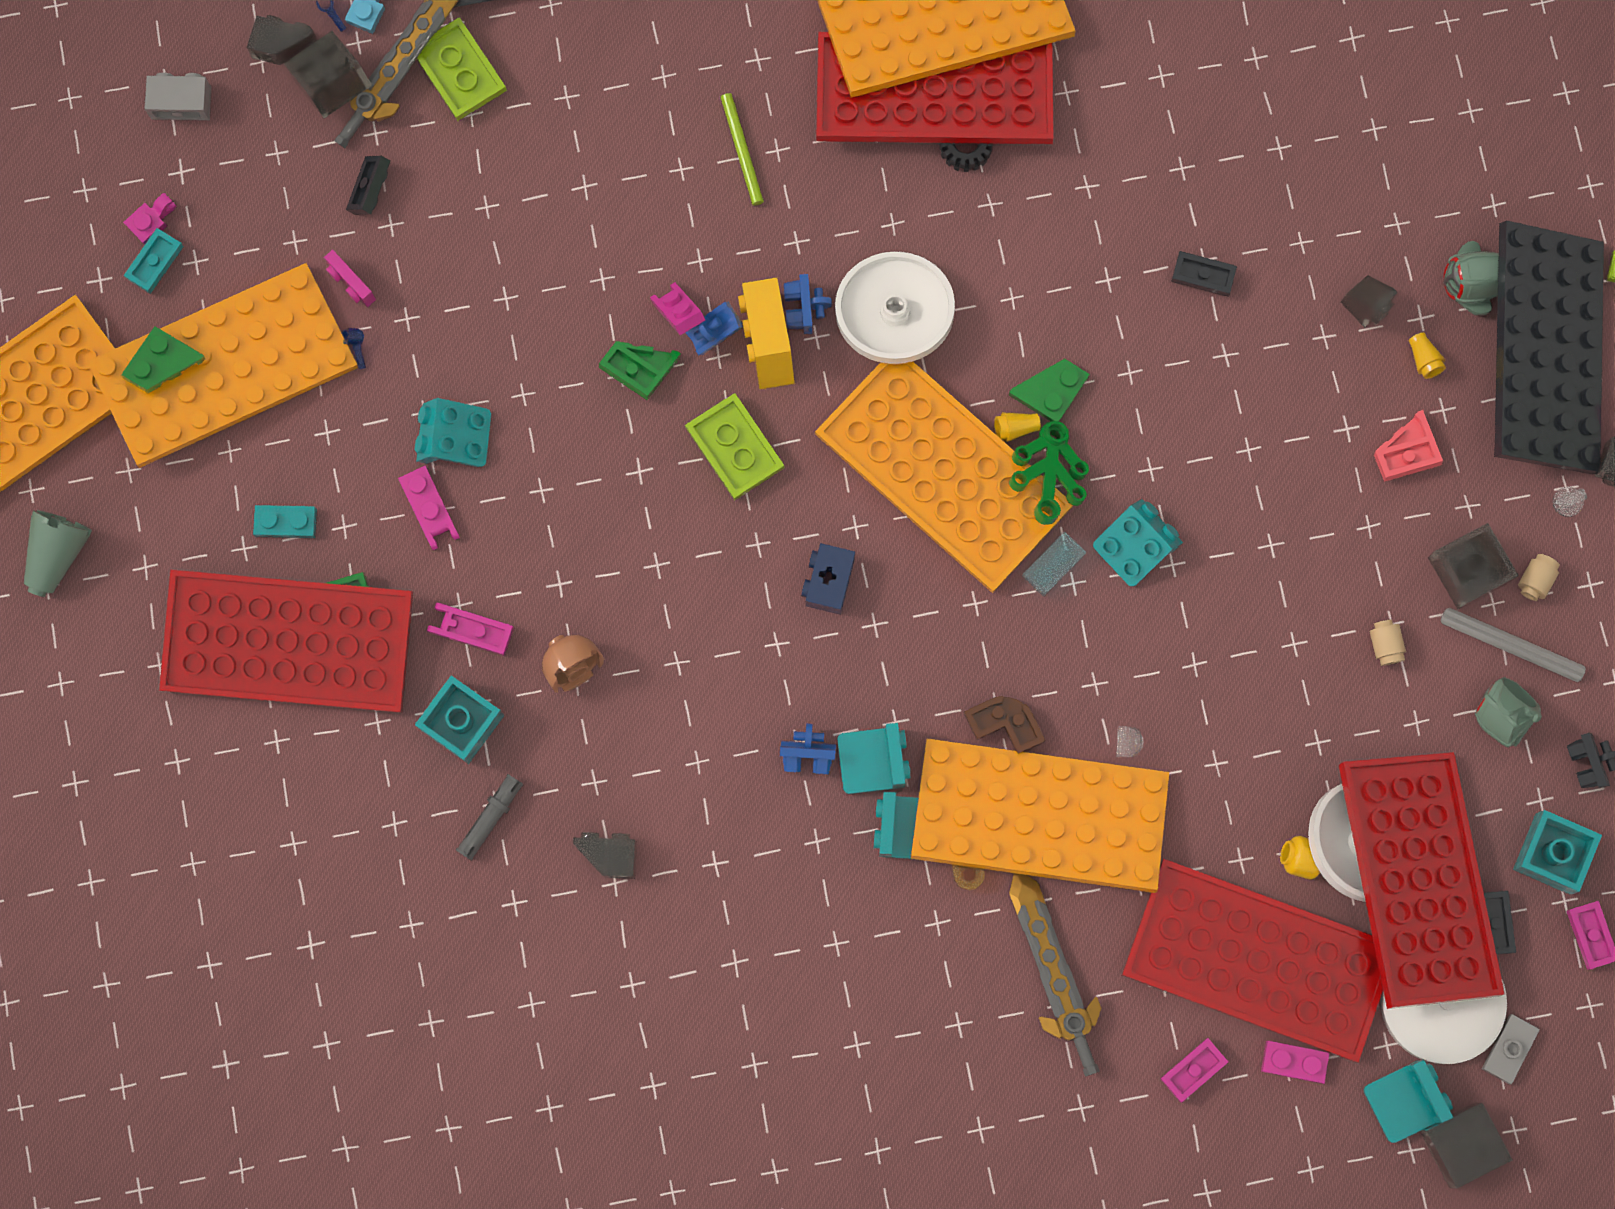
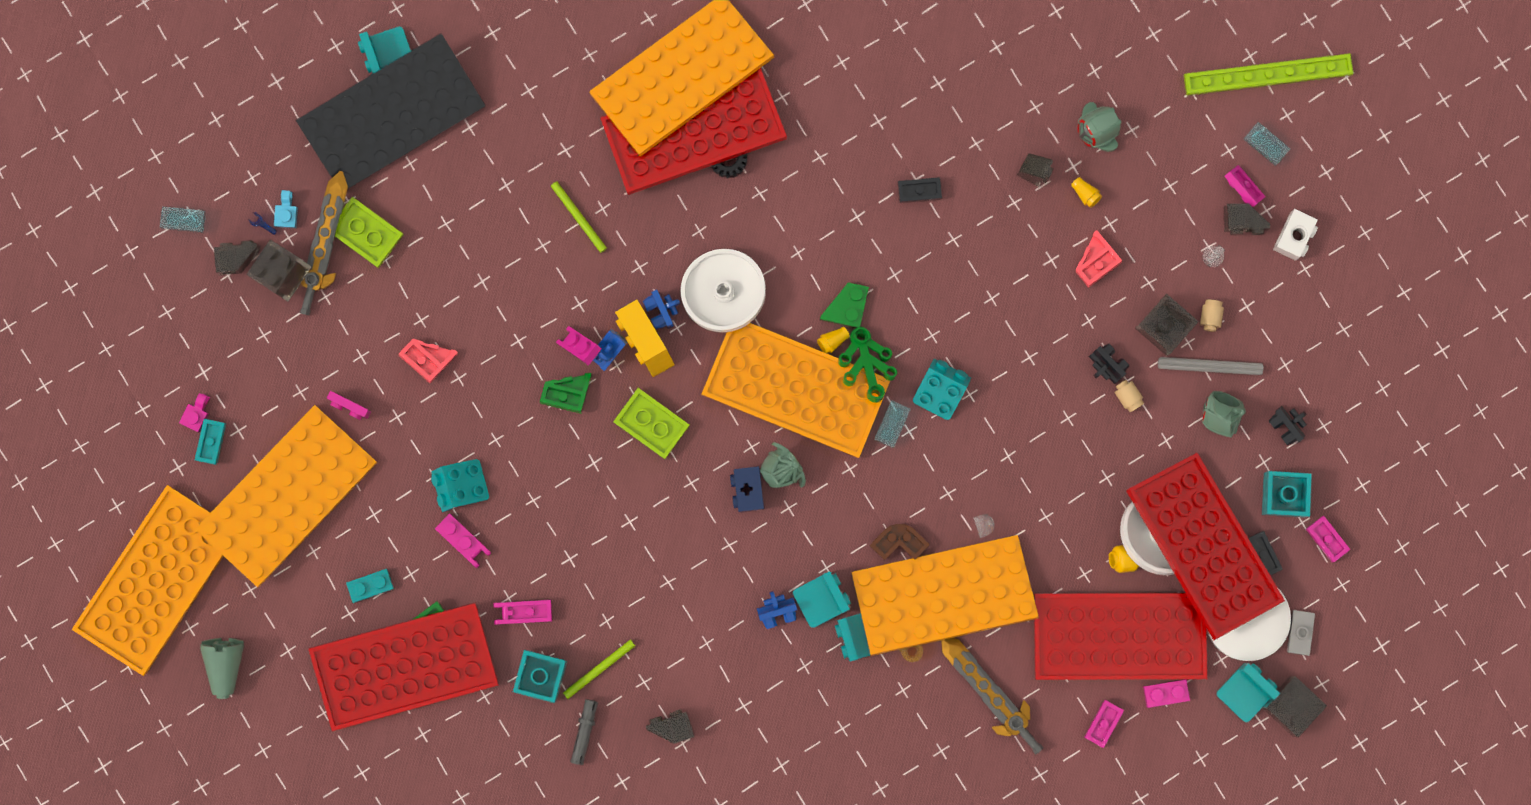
camera: 25 degrees left, 5 degrees up
green wing [121,326,205,393] -> none
light grey brick [145,73,212,120] -> none
clear blue hand [342,328,366,370] -> none
black plate [346,155,391,215] -> none
nougat cylinder [542,635,605,693] -> none
black plate [1494,220,1604,475] -> none
none -> coral wing [398,339,458,383]
none -> lime bar [563,639,635,699]
none -> sand green piece [760,442,806,488]
none -> black hips [1088,343,1129,384]

